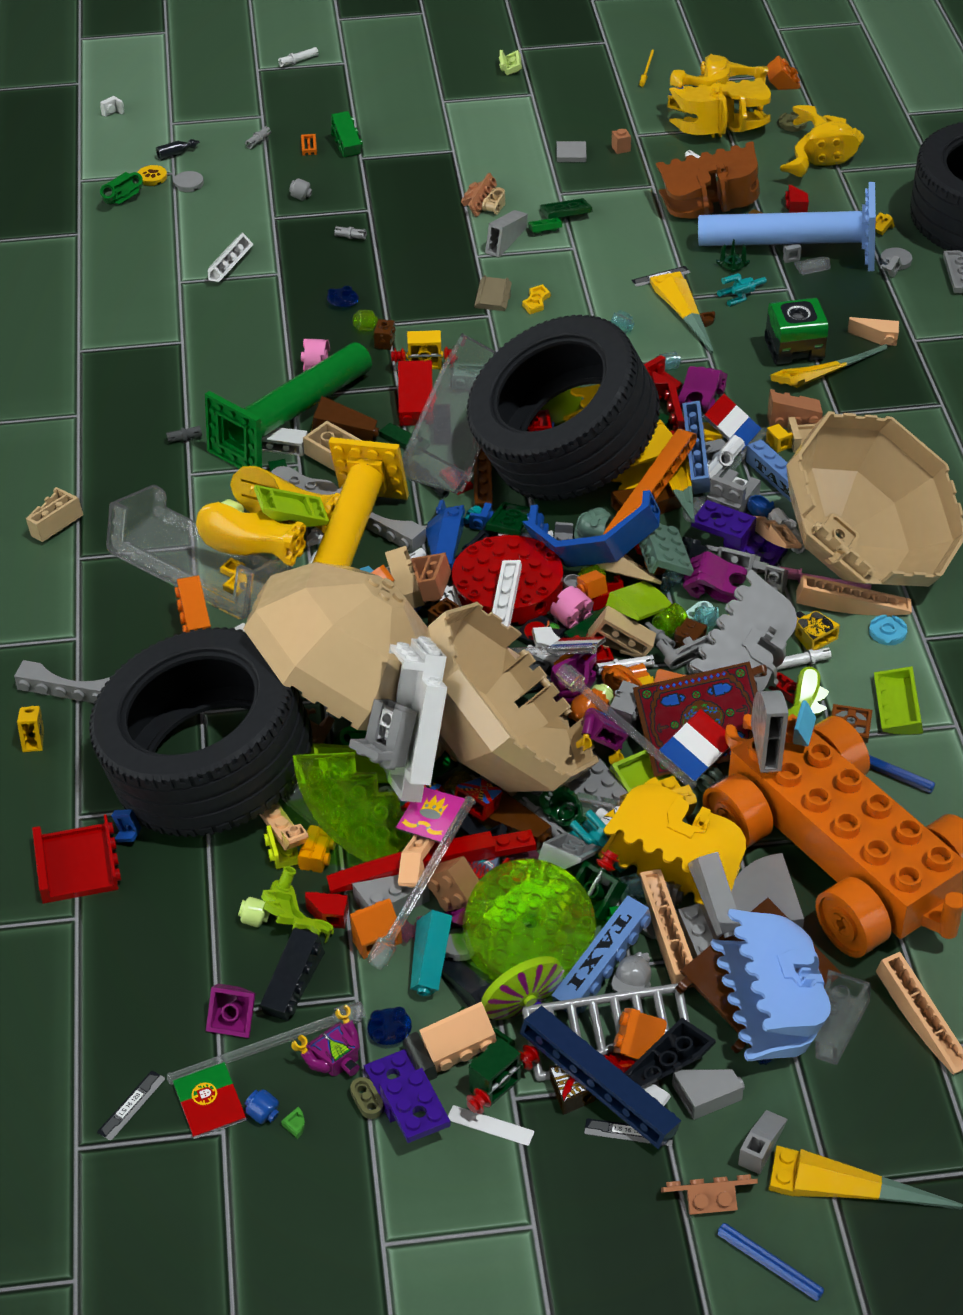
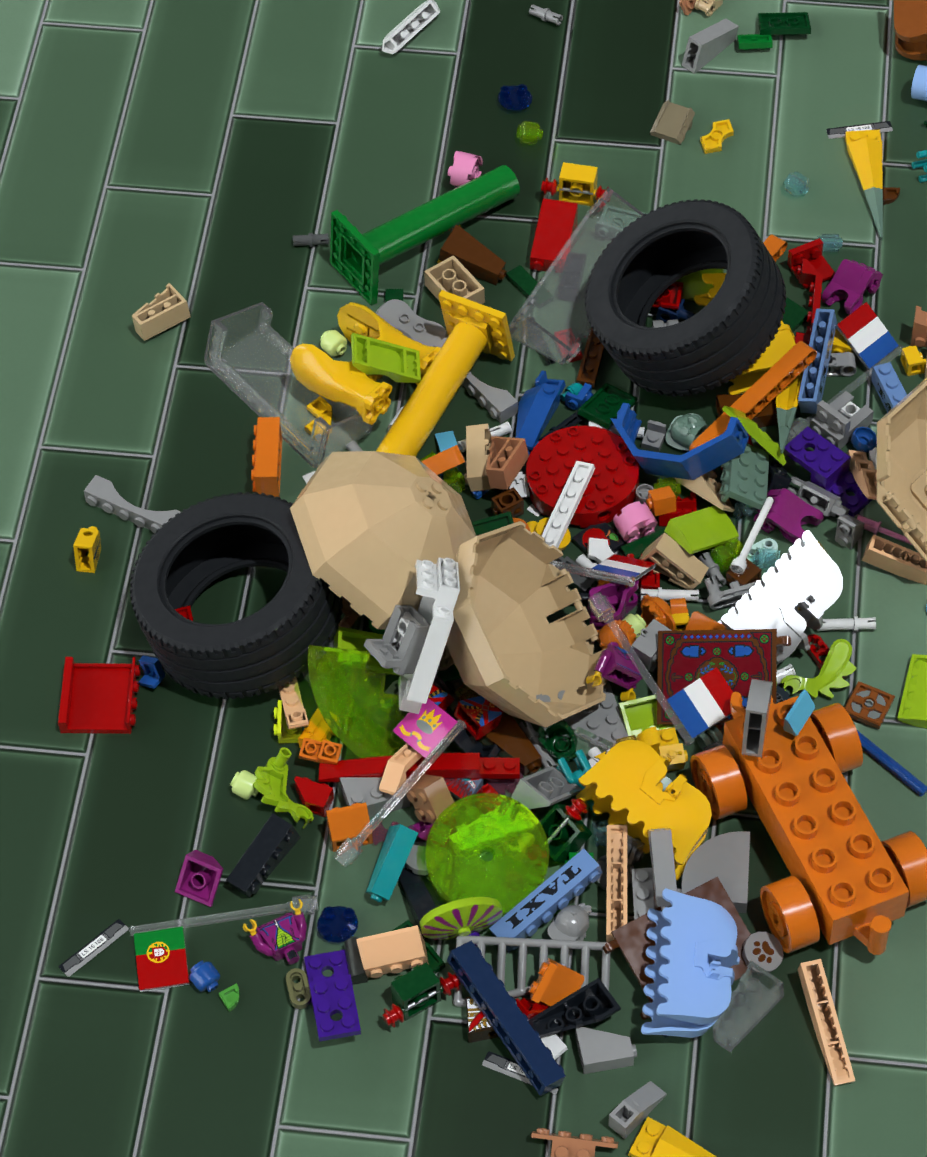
camera: 15 degrees right, 10 degrees up
white brick [262,427,308,456] -> none
white tile [307,527,324,547] -> none
reddish brown head [374,319,396,350] -> none
white sticker [448,1105,534,1146] -> none
white piece [708,435,745,483] -> none
yellow torso [795,611,840,650] -> none
none -> orange slope [299,737,343,764]
none -> lime slope [722,406,786,466]
none -> white piece [730,497,774,574]
none -> light grey tile [742,932,784,973]

